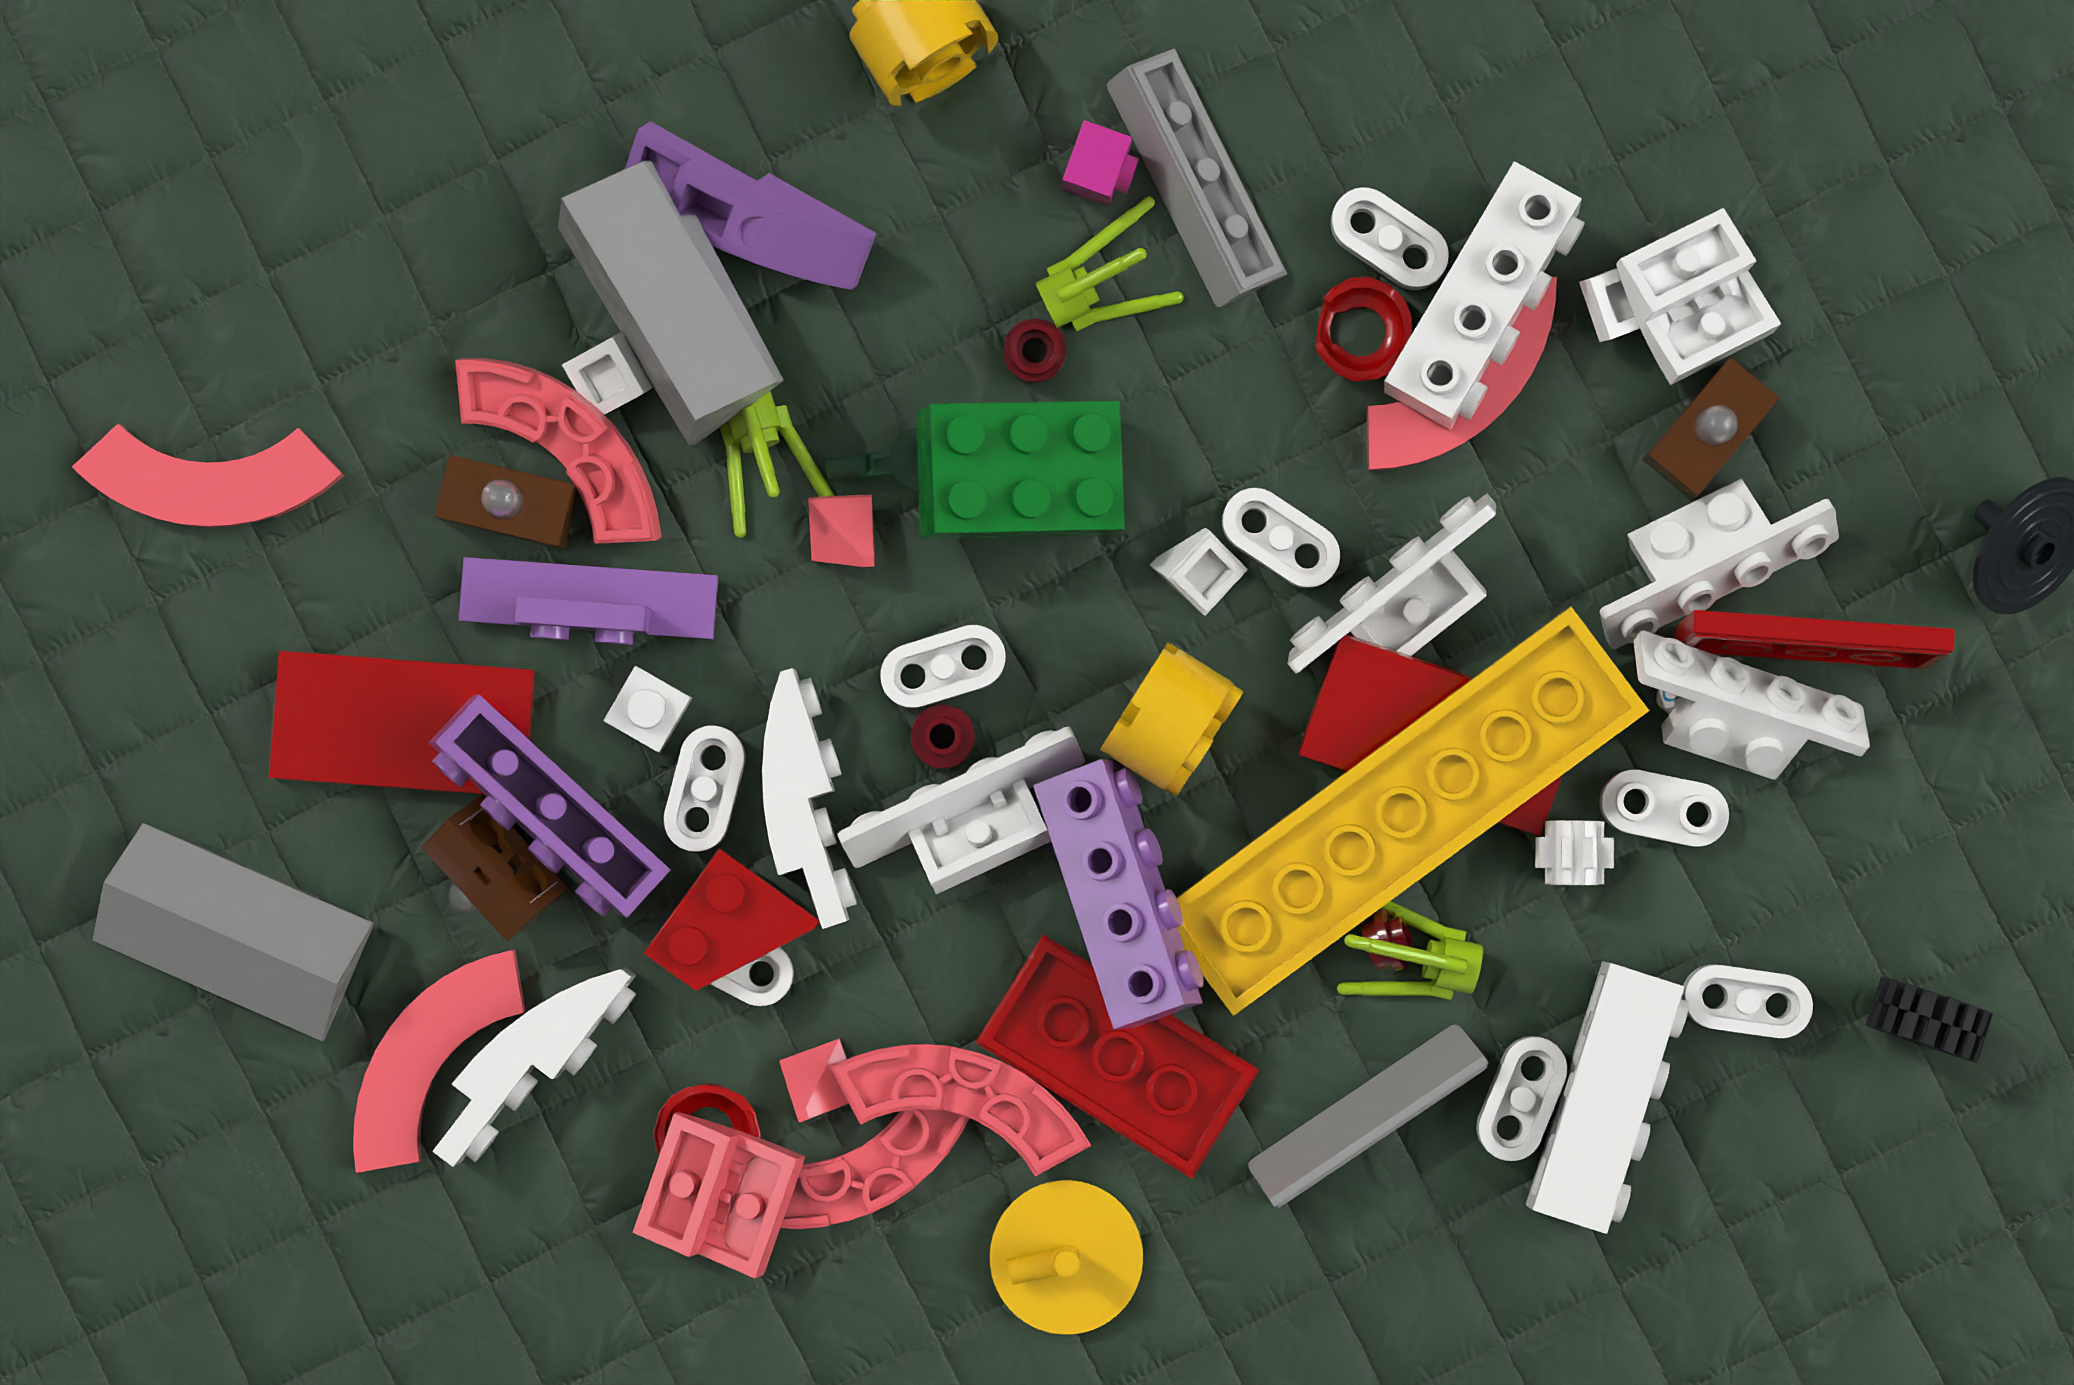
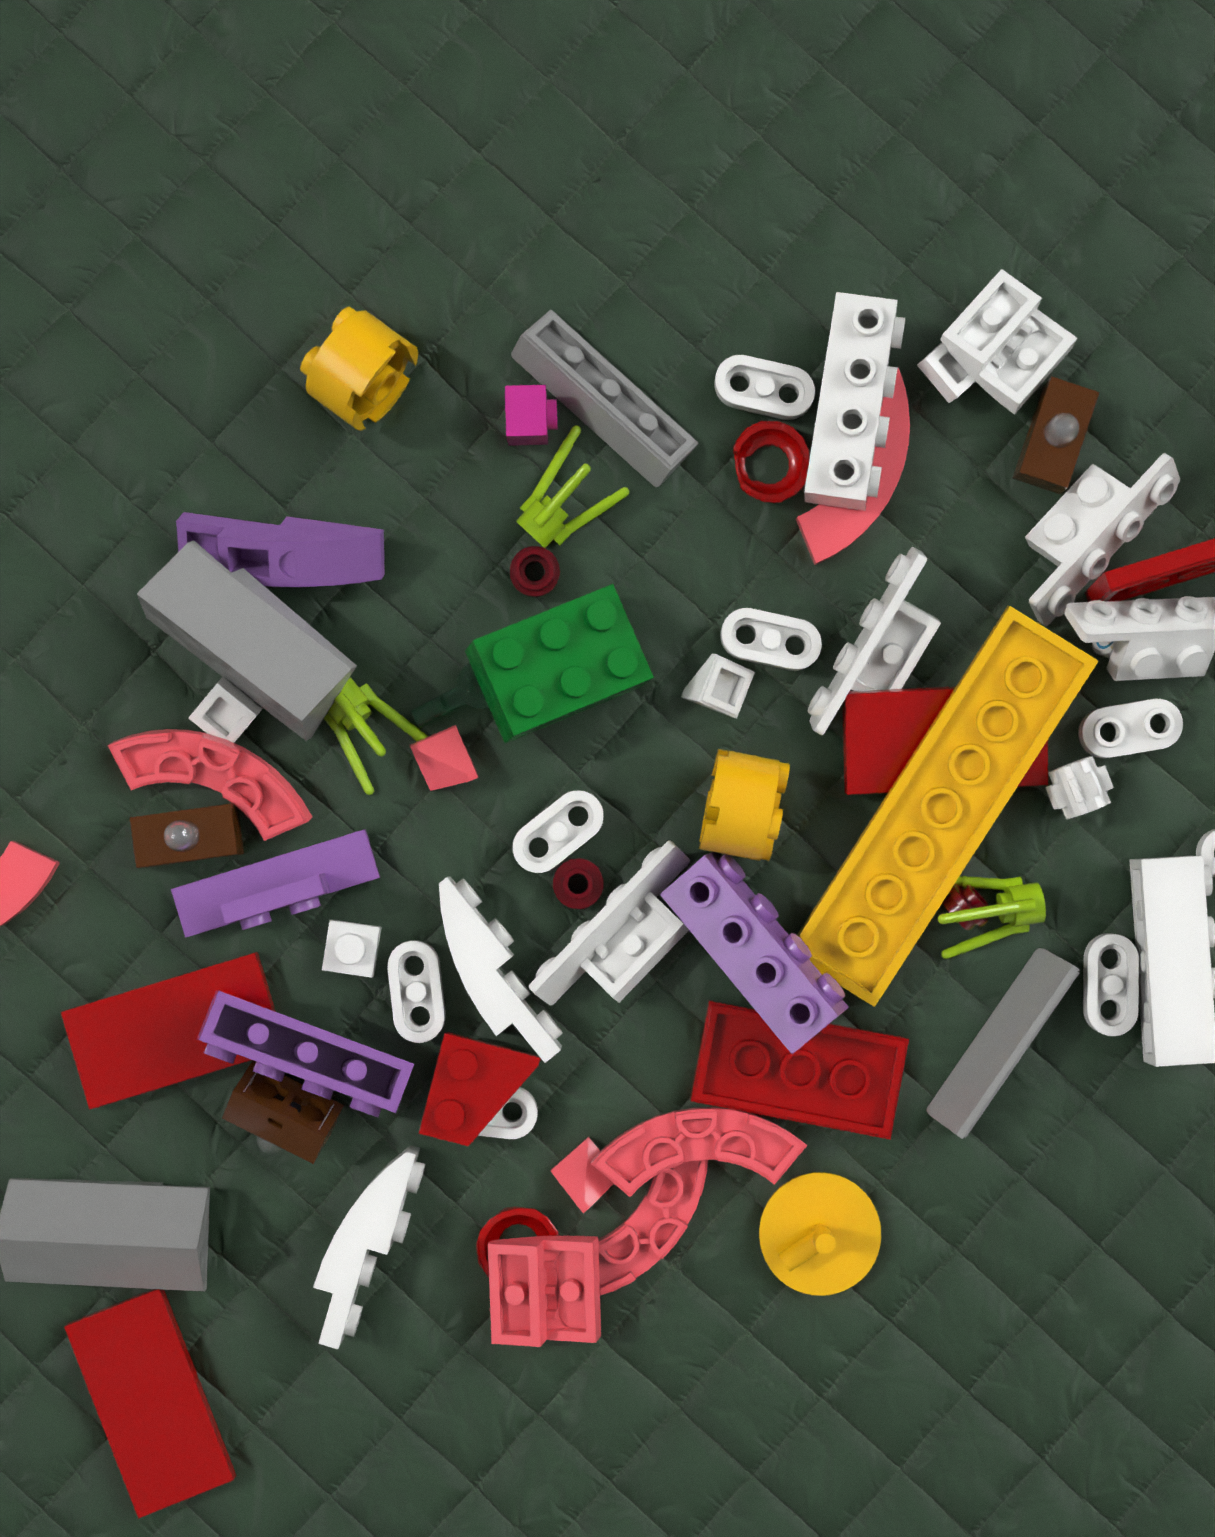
camera: 20 degrees left, 0 degrees up
coral tile [353,950,526,1173] -> none
none -> red tile [64,1289,236,1519]

